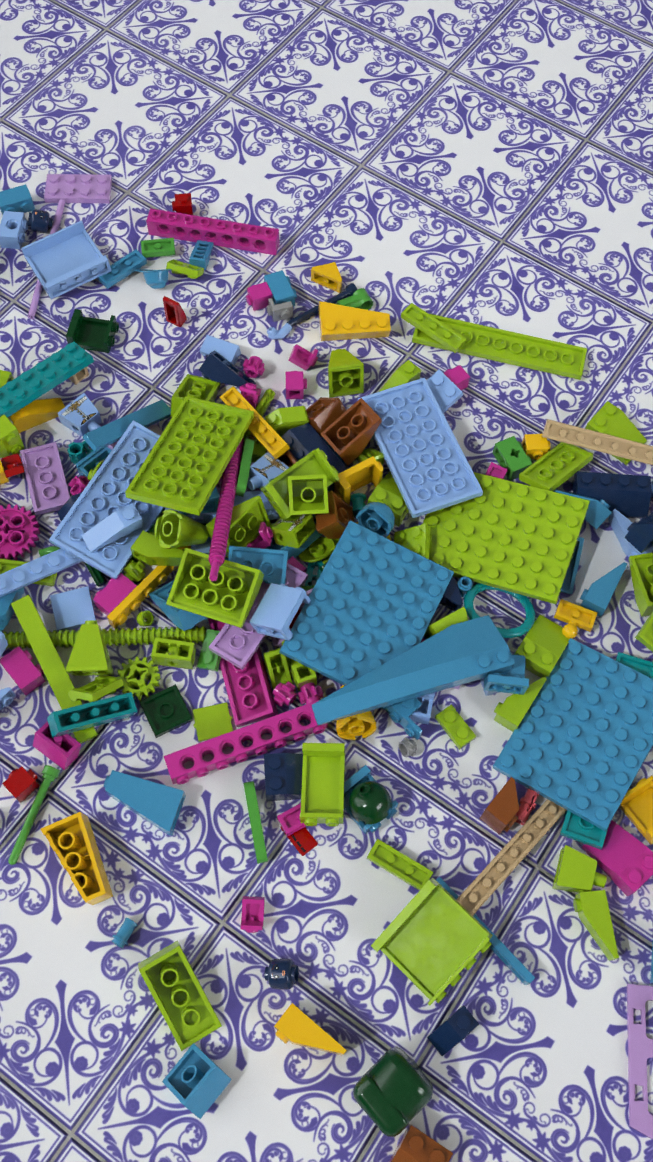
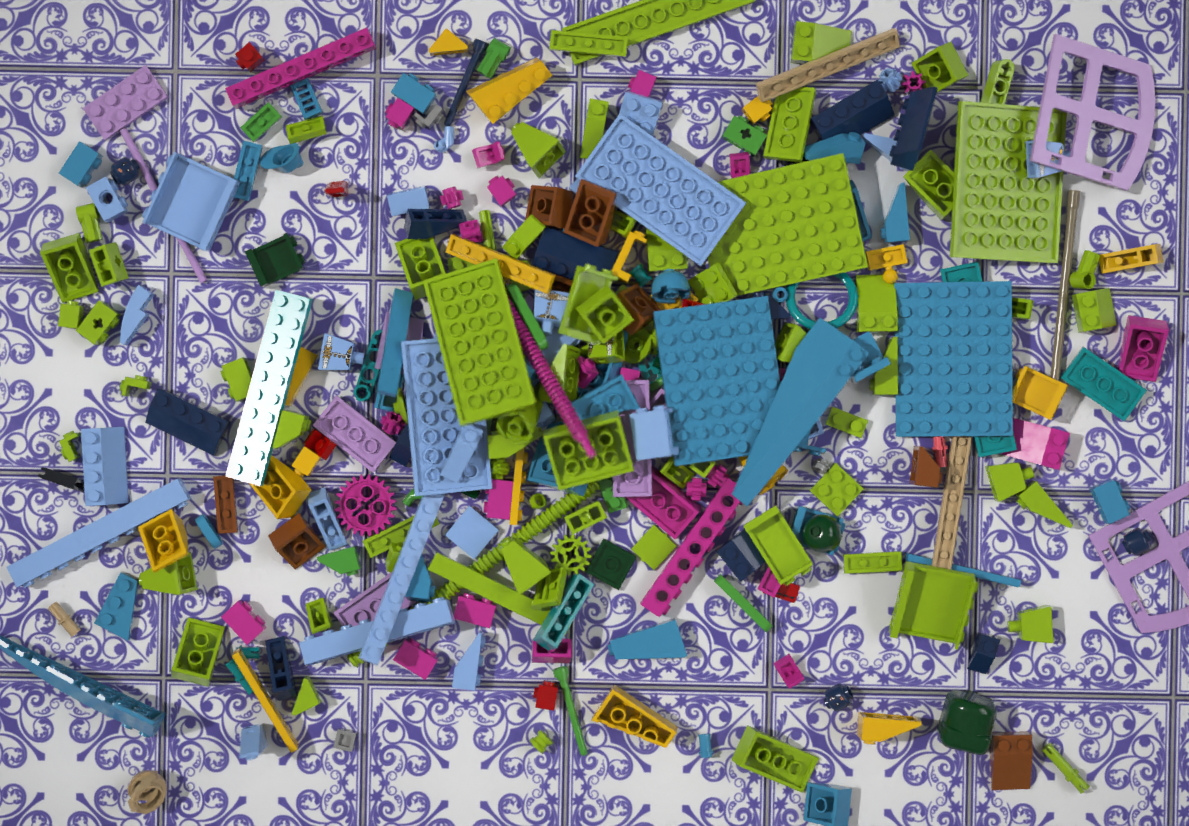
camera: 30 degrees left, 25 degrees up
none -> lime plate [809,463,864,517]
none -> lime torso [1007,605,1054,643]

